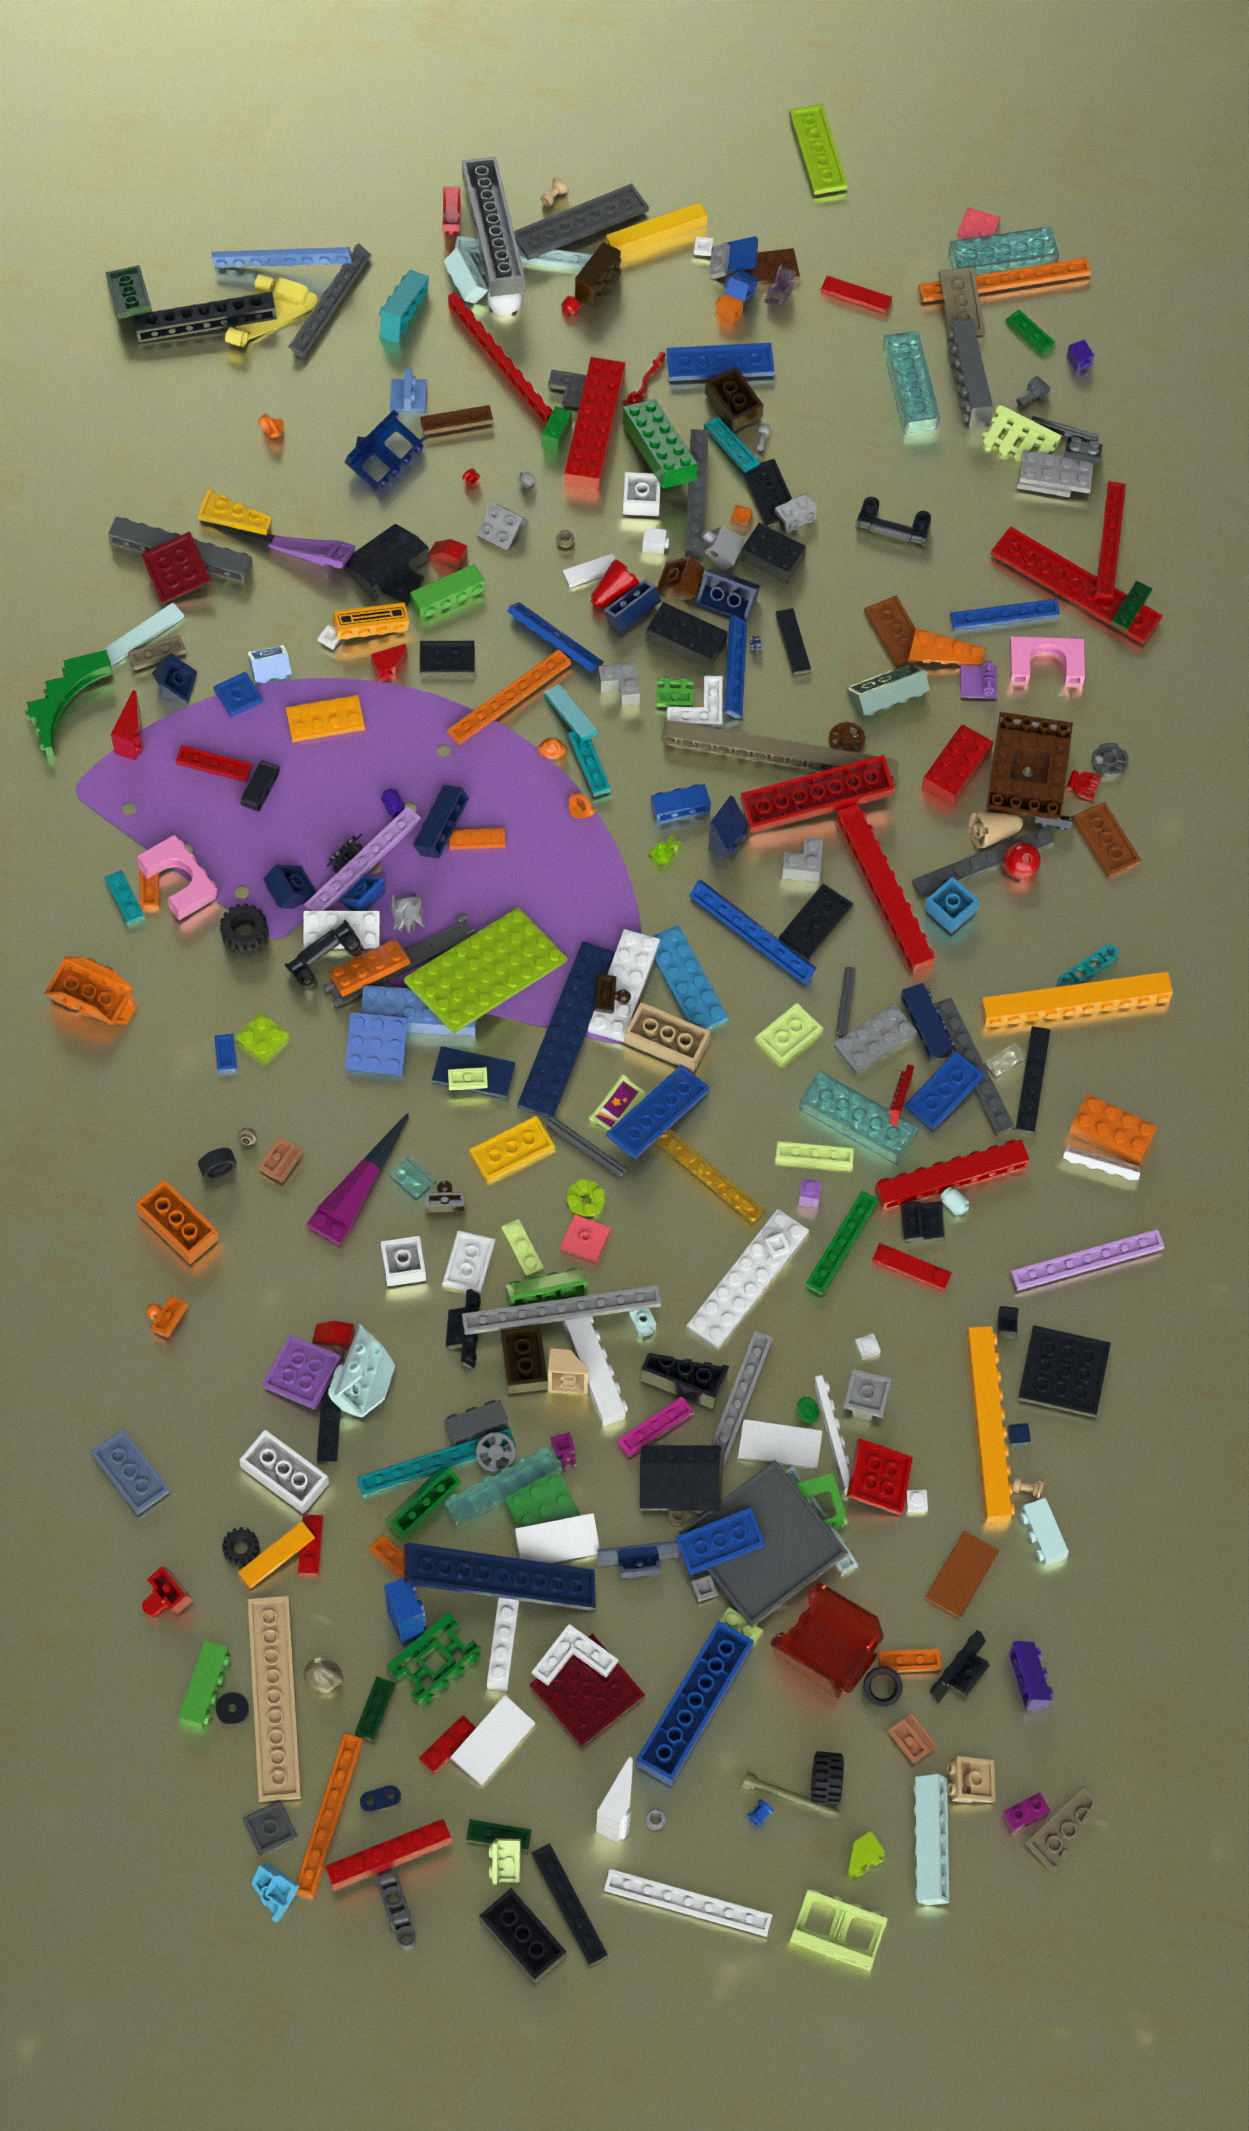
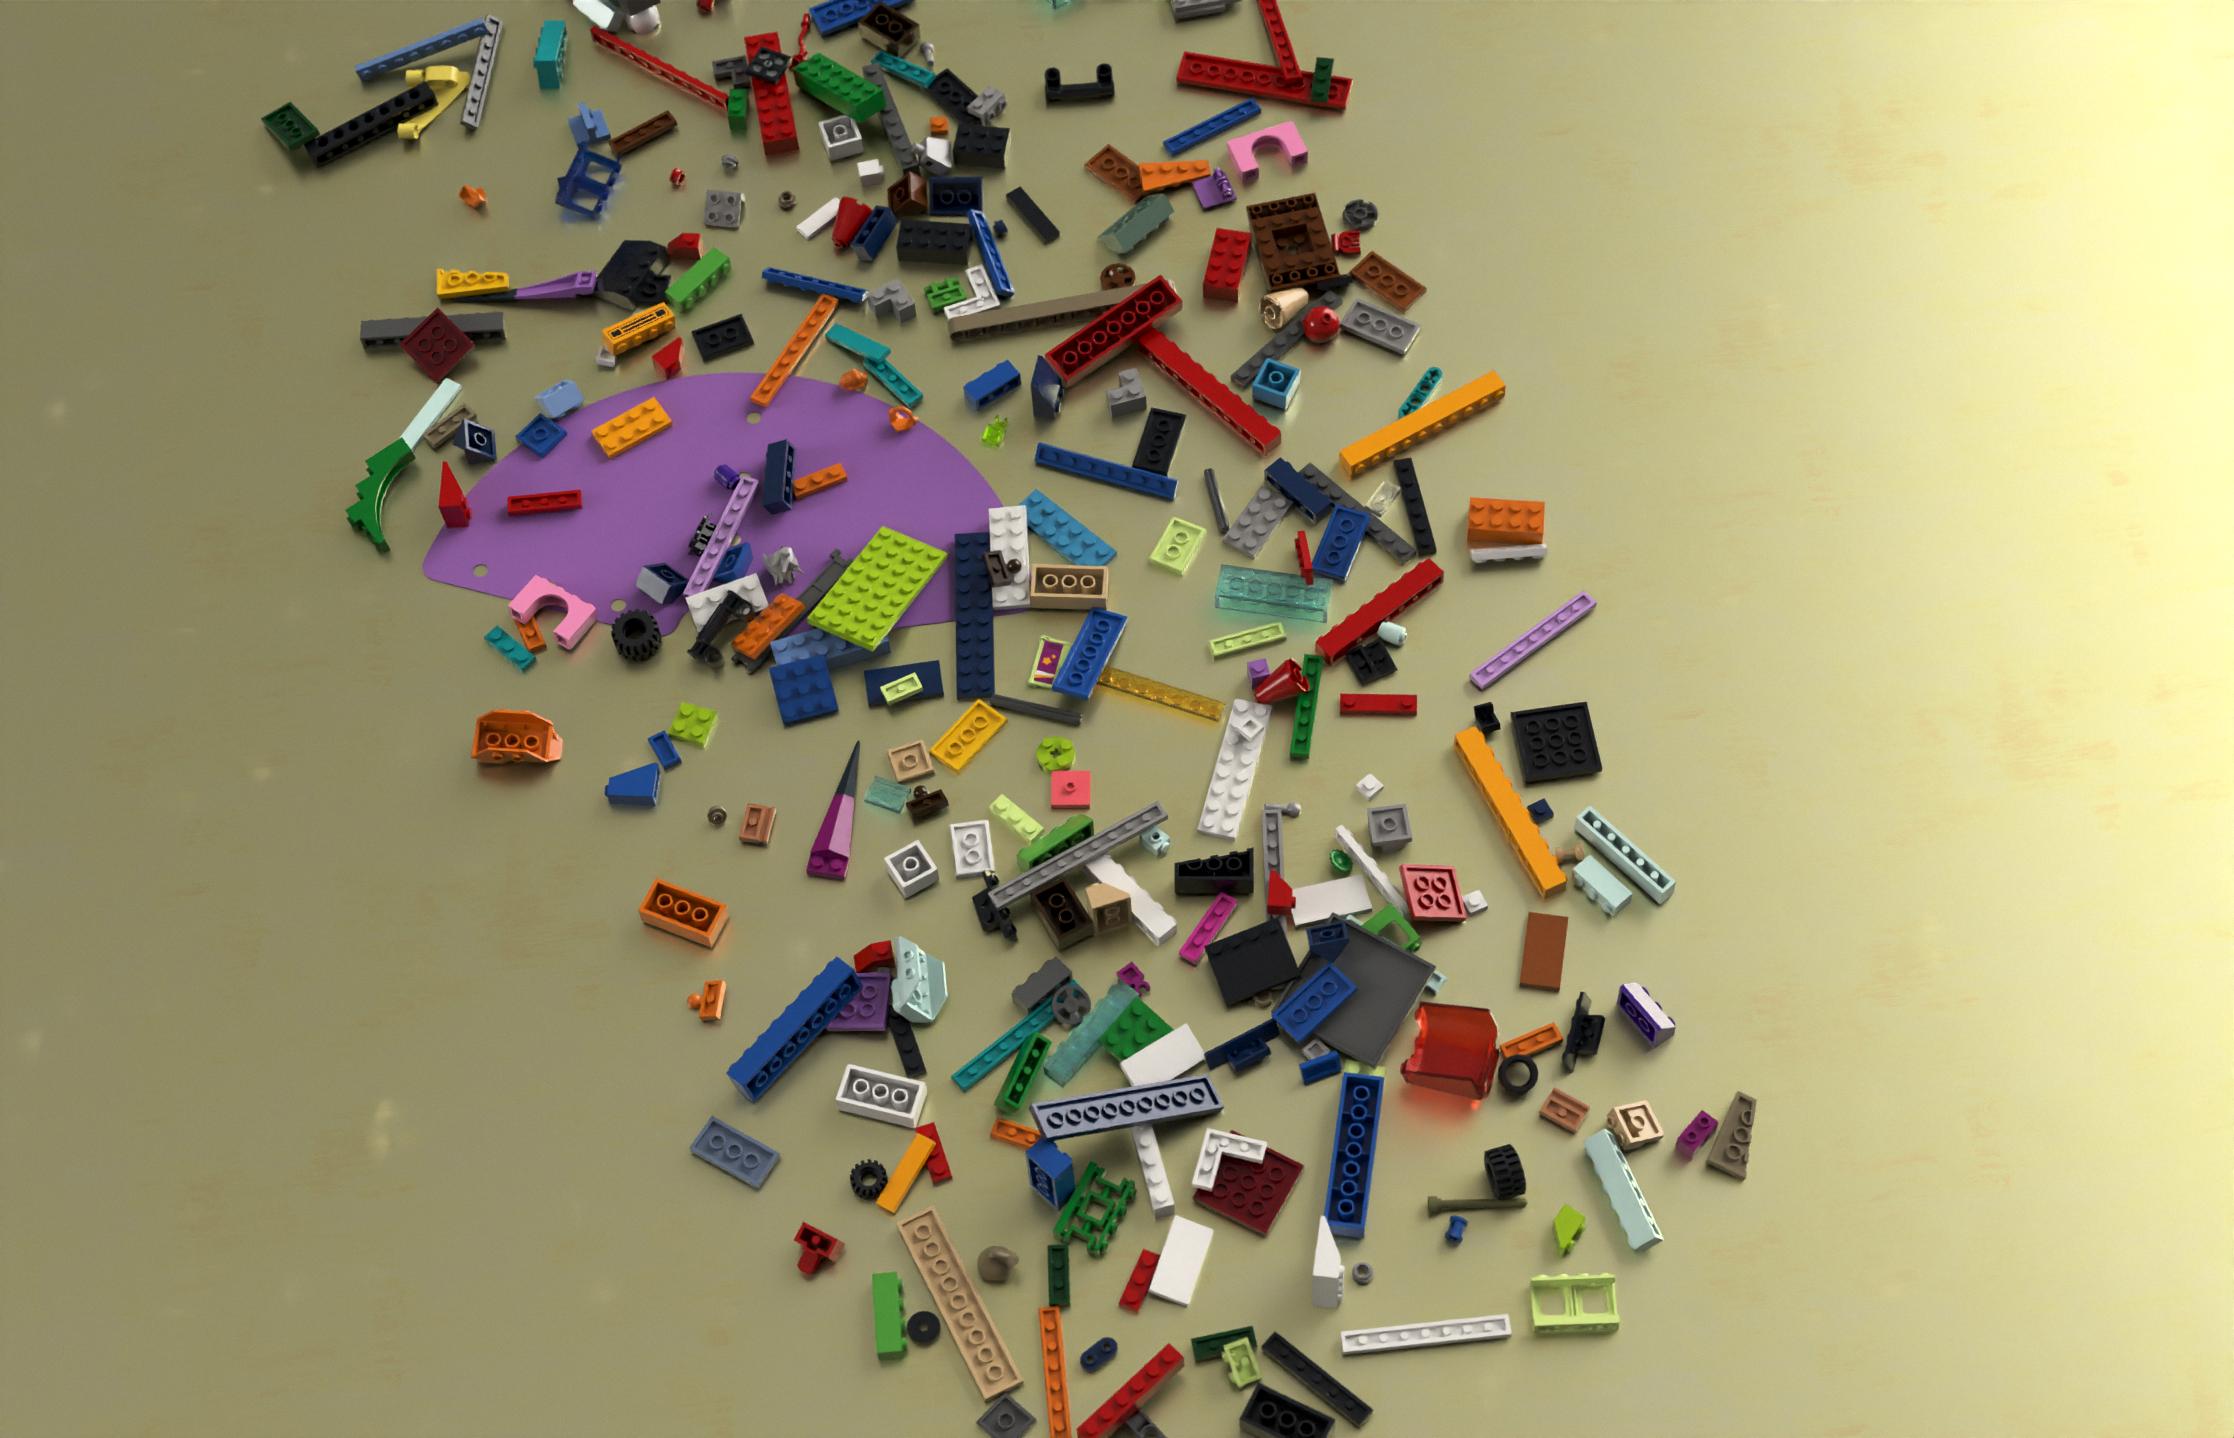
camera: 15 degrees left, 5 degrees down
black tyre [198,1148,237,1180] -> none
black beam [240,760,280,812] -> none
none -> blue slope [605,763,661,806]
none -> blue brick [726,956,863,1103]
none -> black piece [745,46,792,85]
none -> tan tile [886,739,935,785]
none -> red cone [1254,658,1309,705]
none -> light grey bar [1264,802,1301,817]
none -> red slope [1267,870,1296,916]
none -> blue tile [1299,1051,1342,1084]
none -> dark blue slope [1306,921,1349,963]
none -> light grey plate [1340,298,1421,355]
none -> light aqua brick [1574,806,1676,904]

